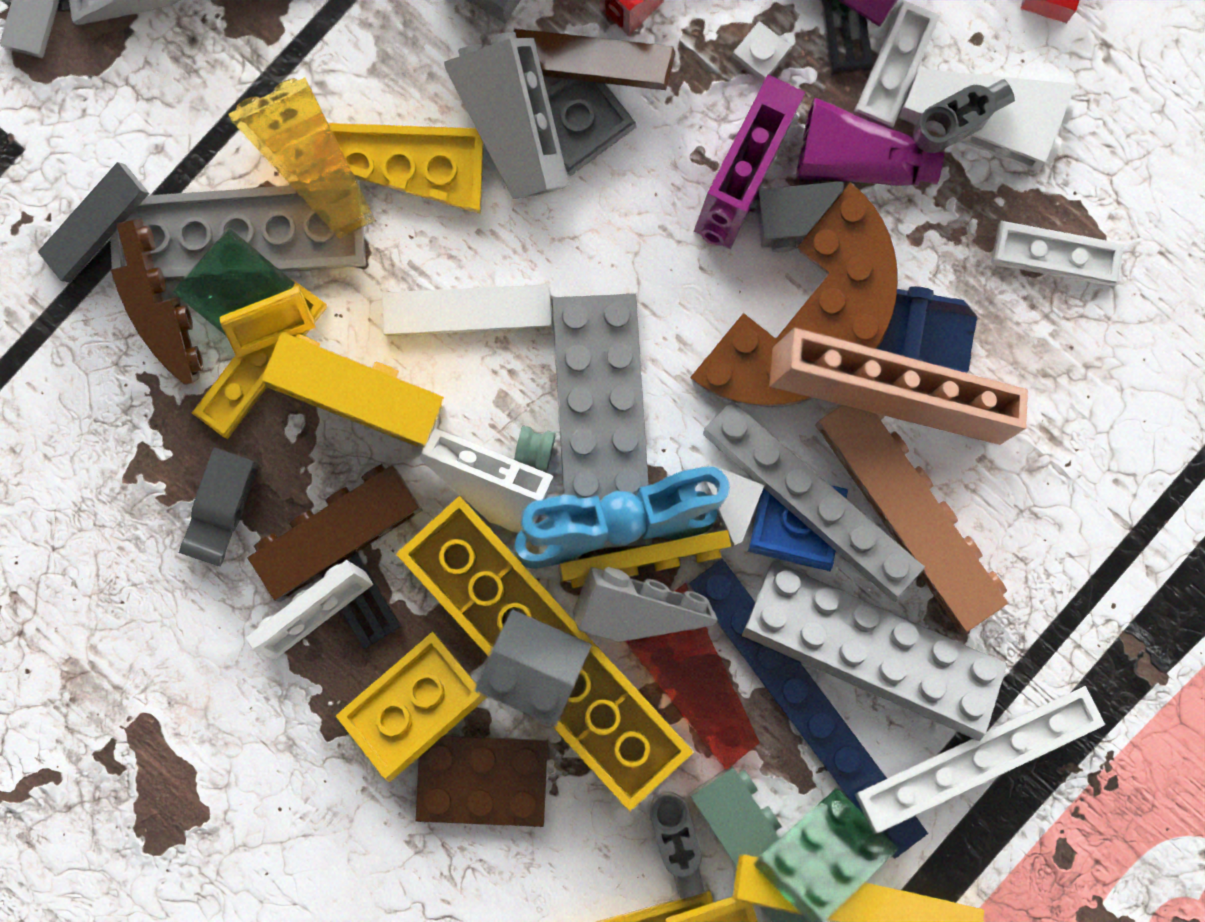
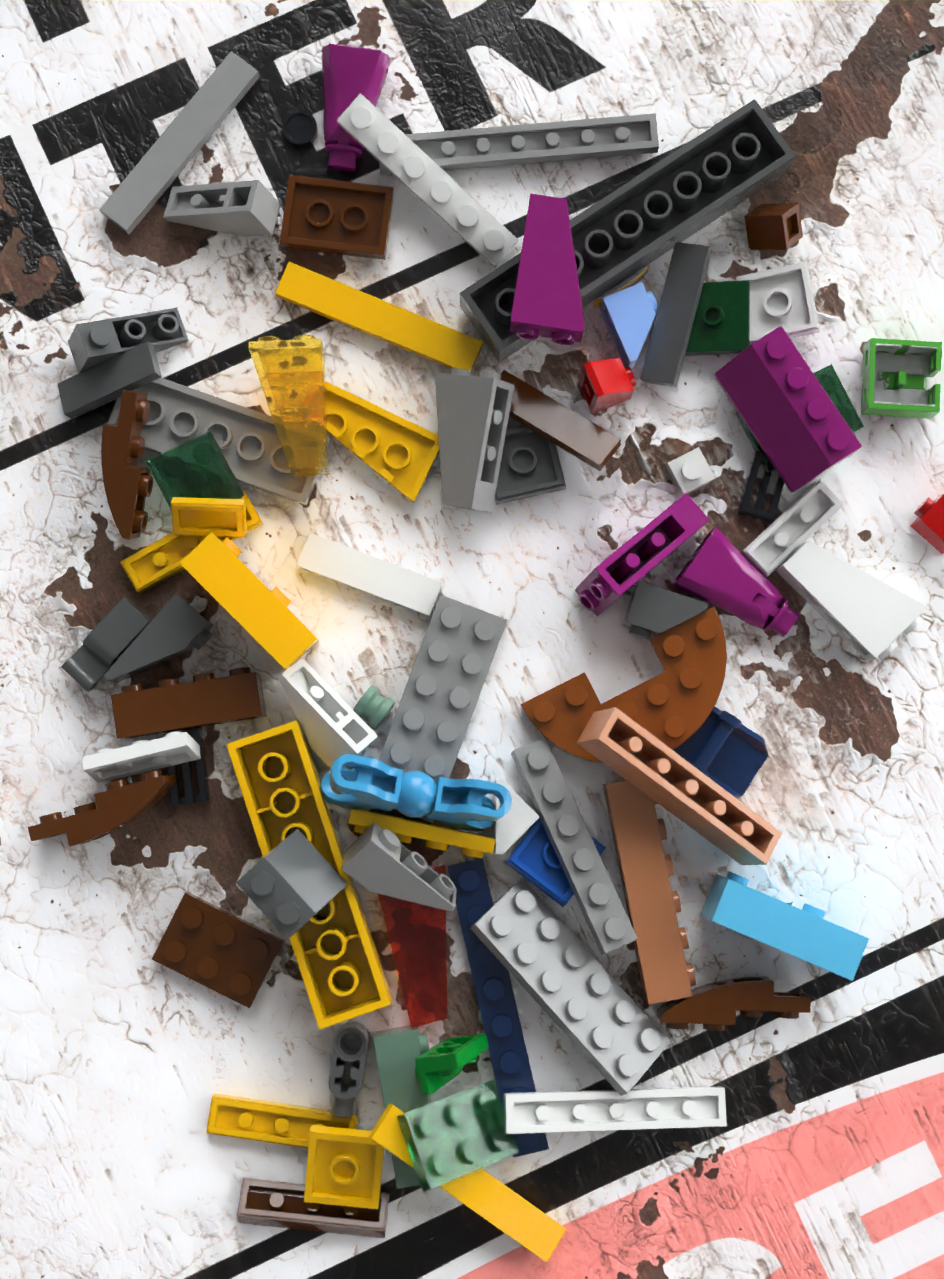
camera: 20 degrees right, 0 degrees up
yellow plate [336,632,487,782] -> none
dark grey piece [913,79,1015,153] -> none
white tile [991,221,1125,287] -> none
none -> reddish brown slope [28,770,176,847]
none -> dark grey slope [68,308,189,374]
none -> dark grey slope [103,593,214,683]
none -> yellow tile [275,262,483,371]
none -> green bracket [415,1033,489,1096]
none -> reddish brown slope [657,976,811,1031]
none -> medium azure brick [700,871,869,981]

